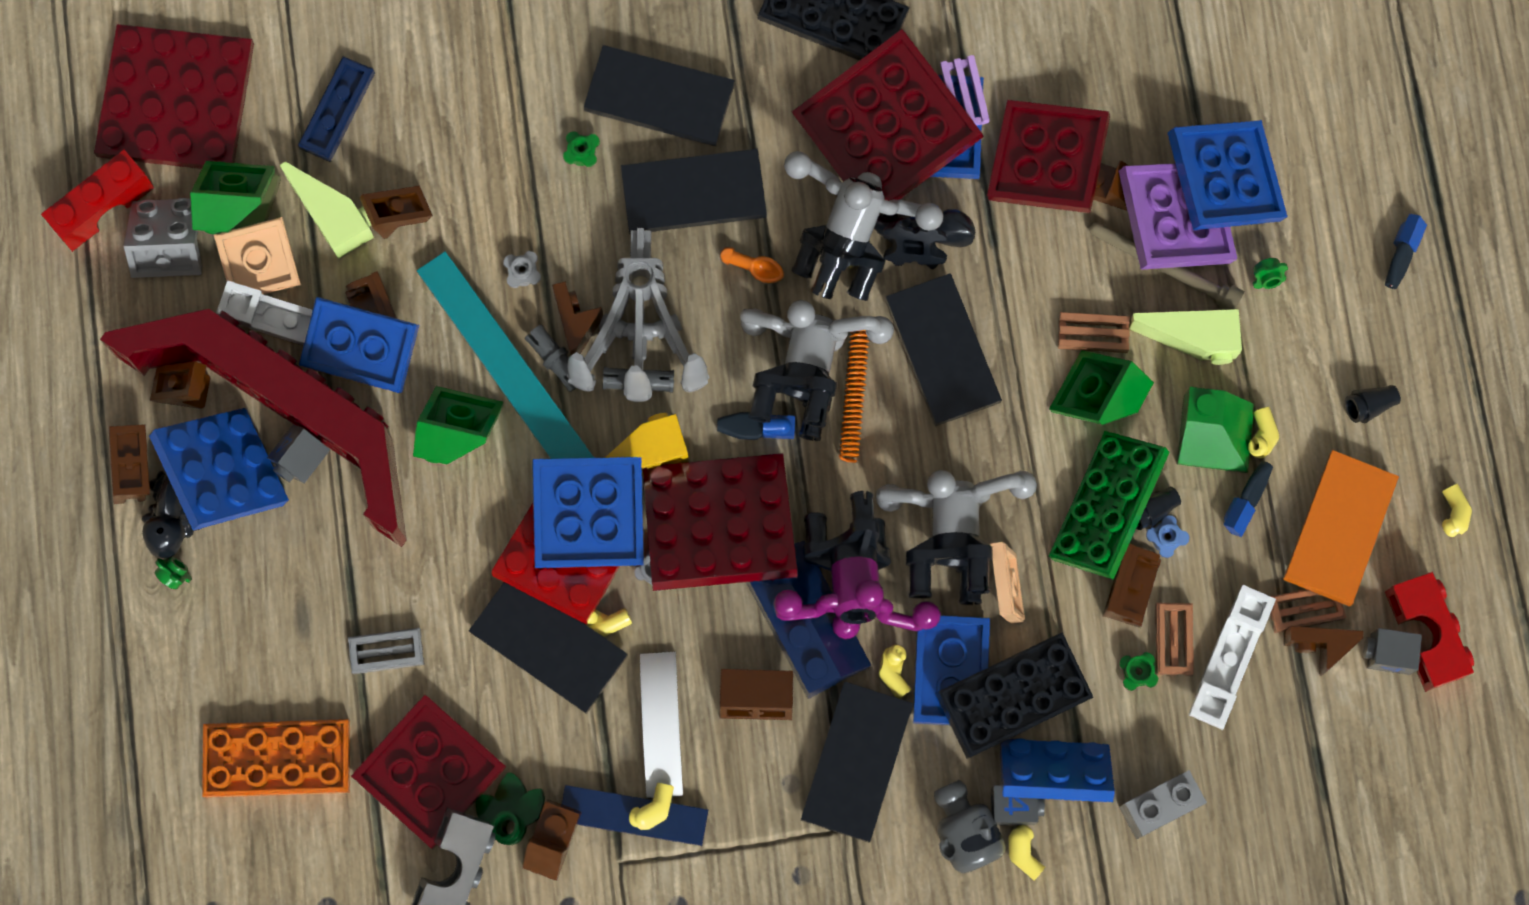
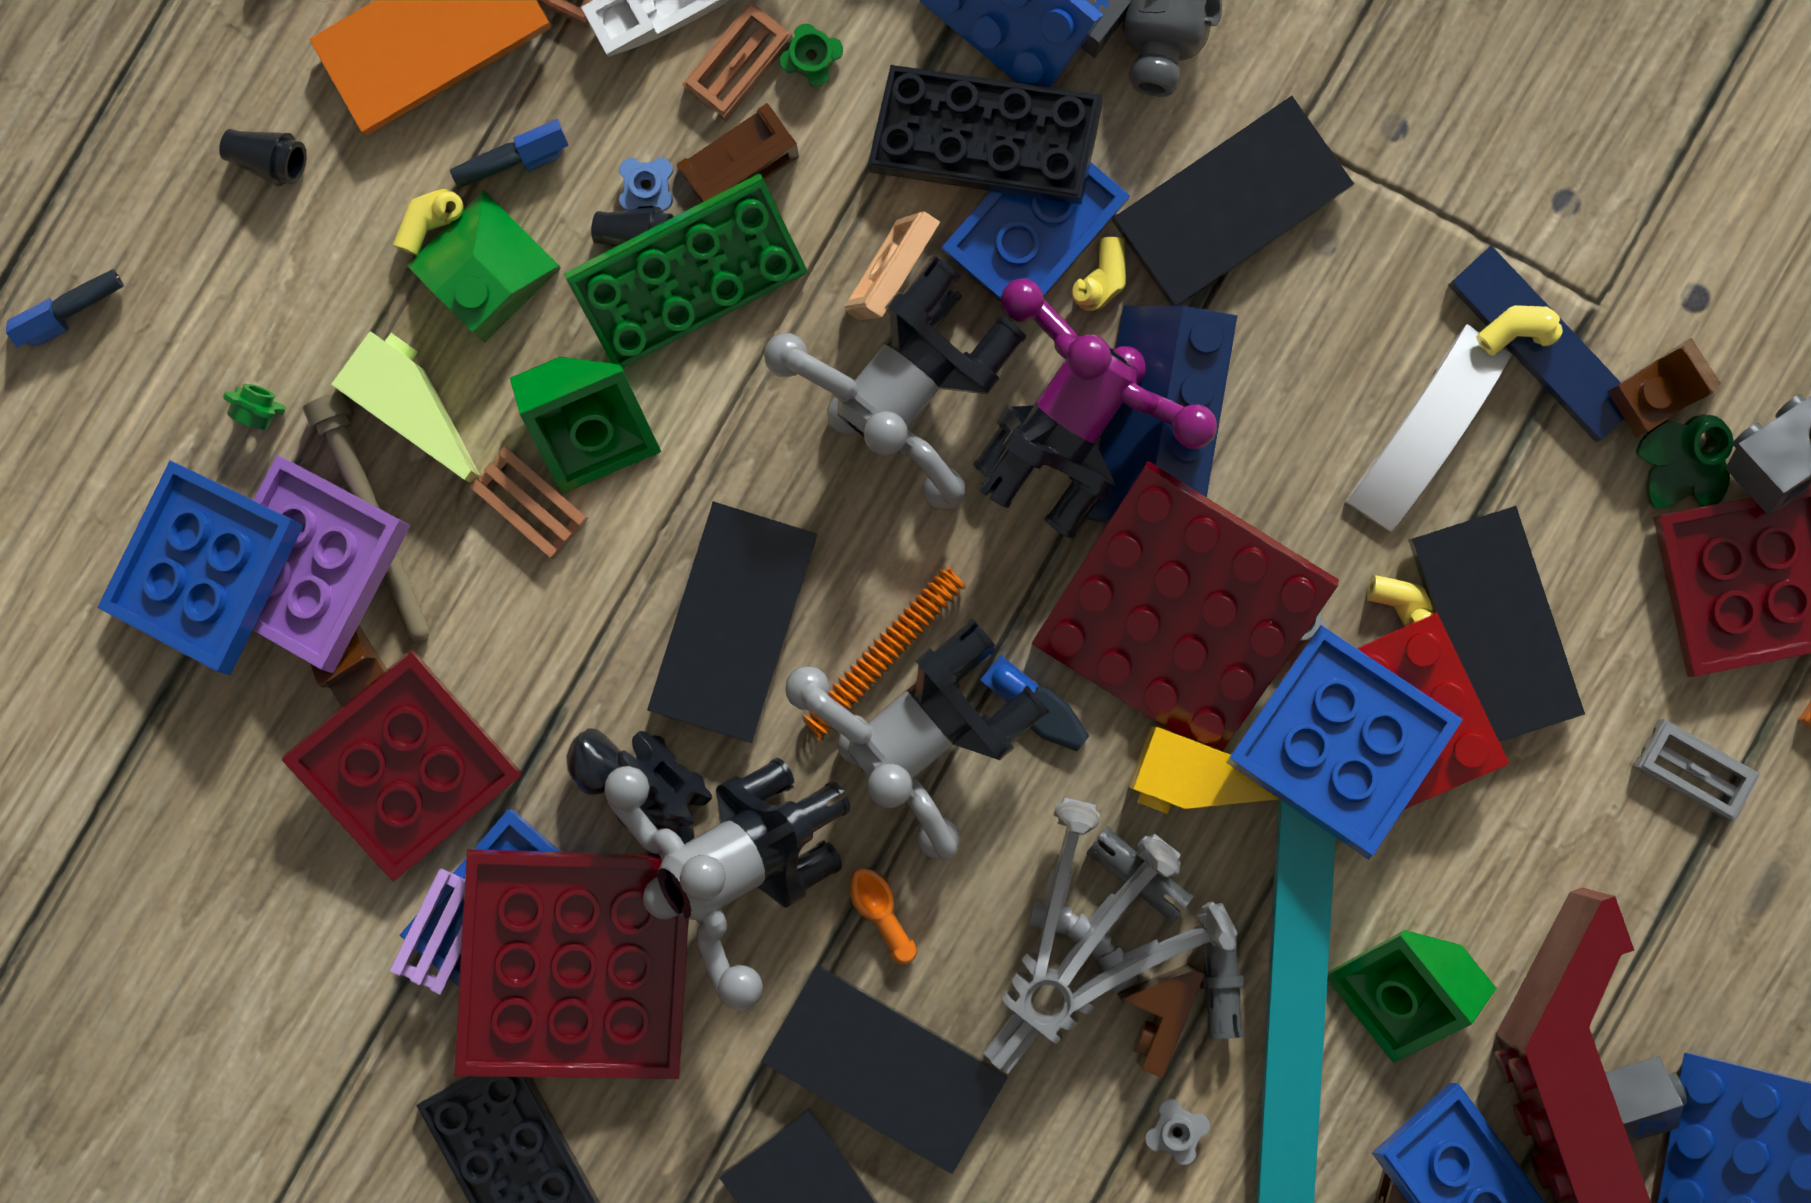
camera: 140 degrees left, 10 degrees up
reddish brown hinge [720,669,793,720] -> none

